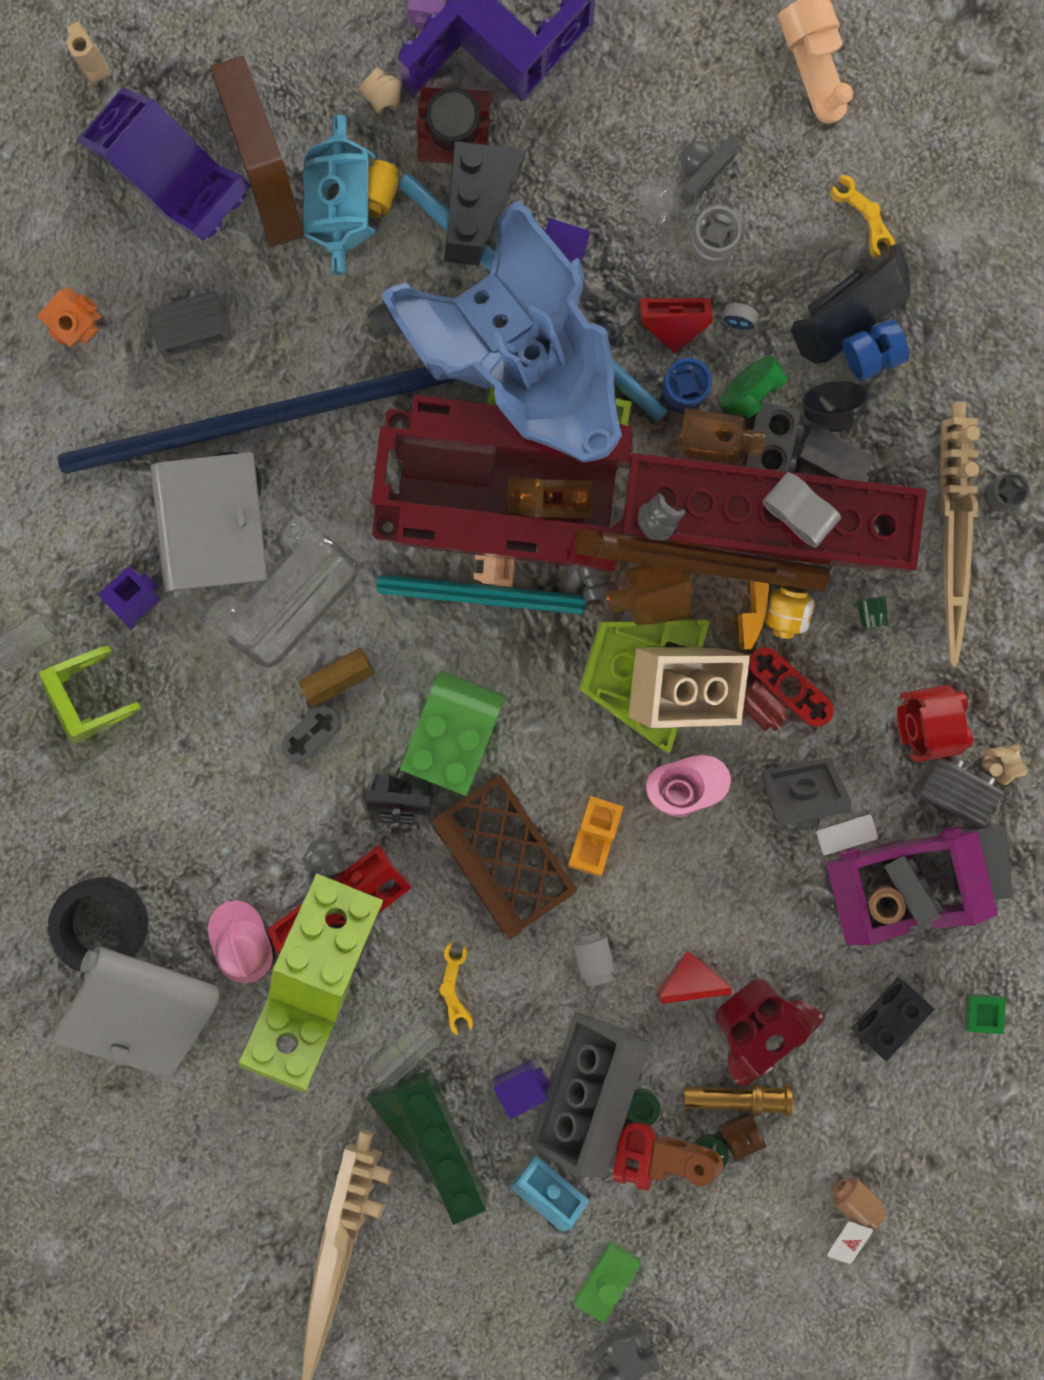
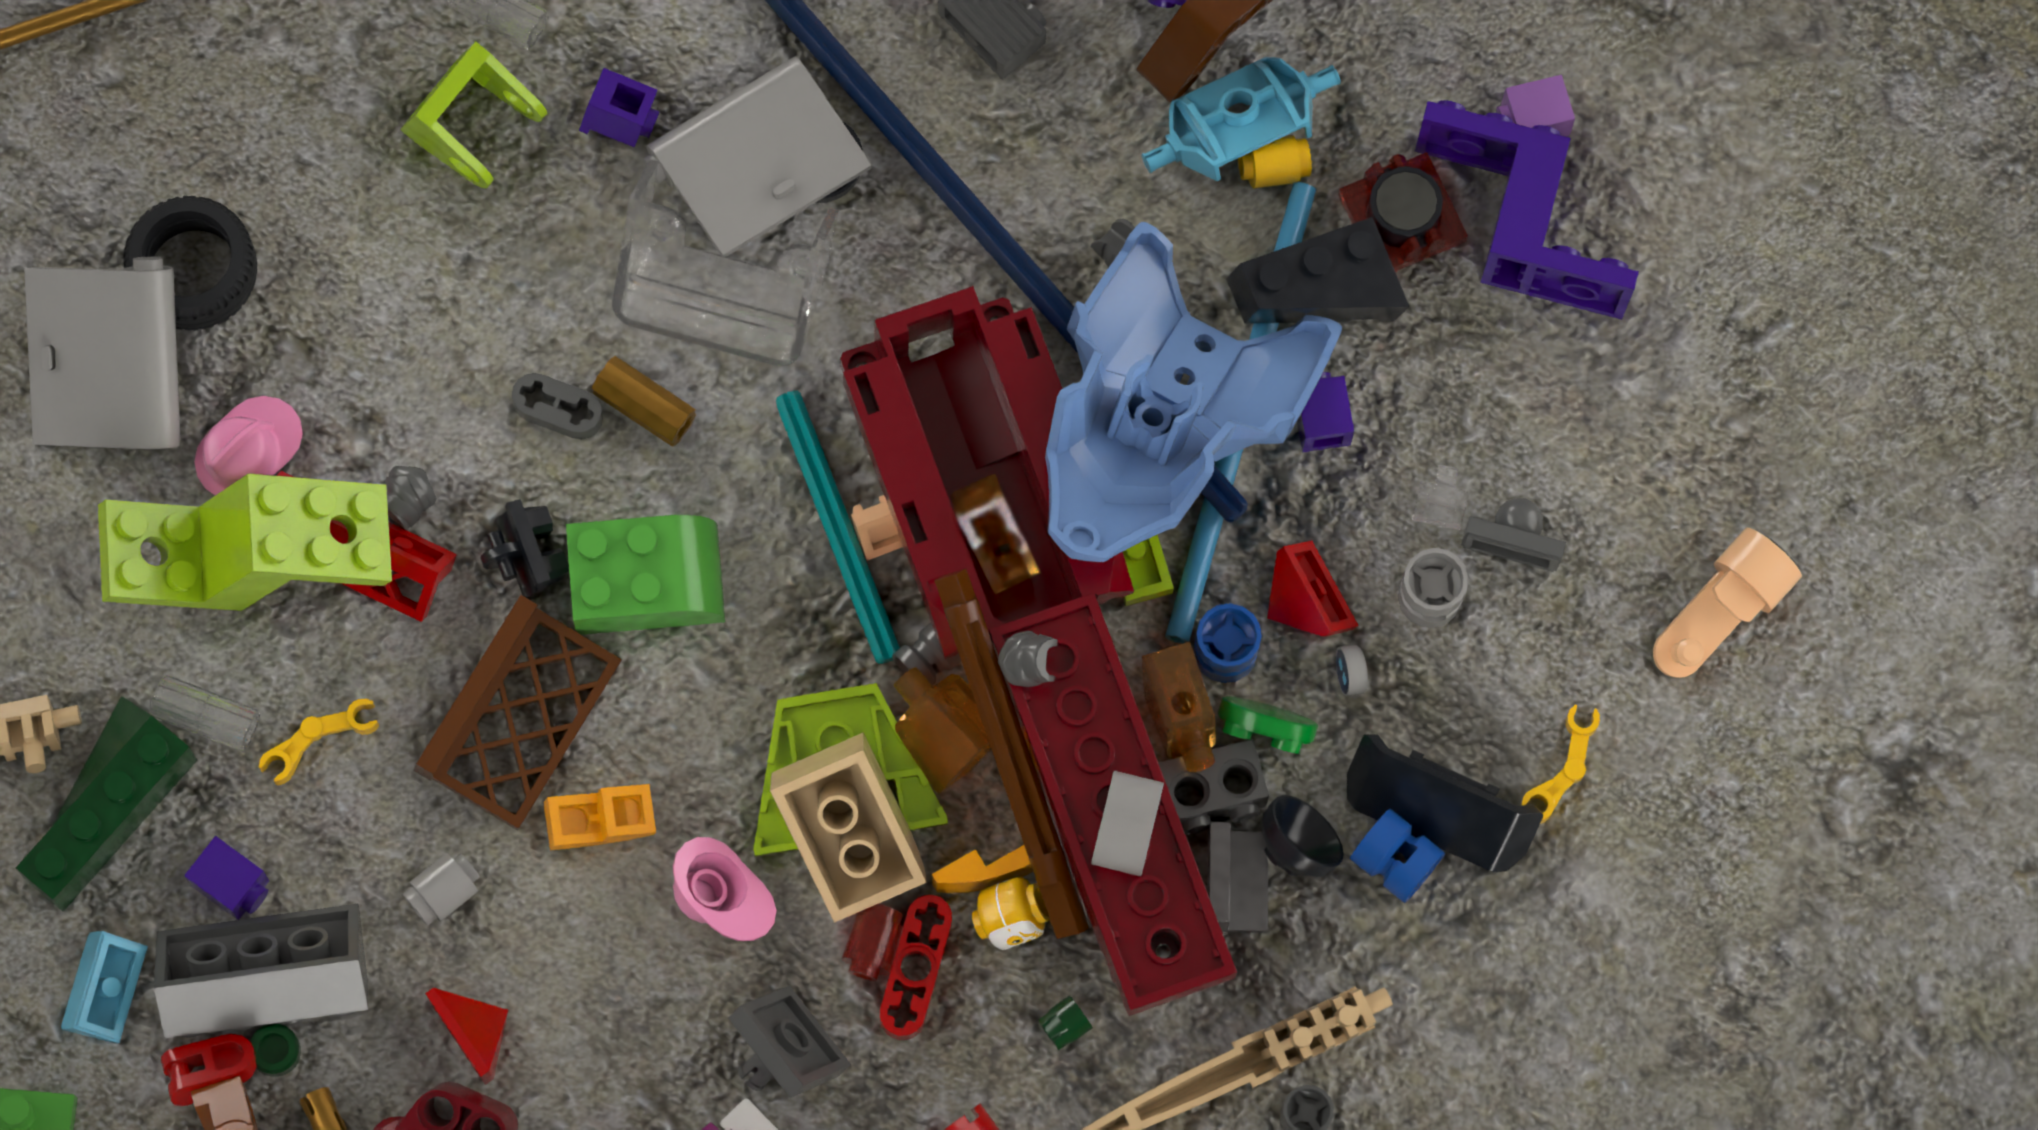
camera: 65 degrees right, 15 degrees down
tan arm [359,67,404,115] -> none

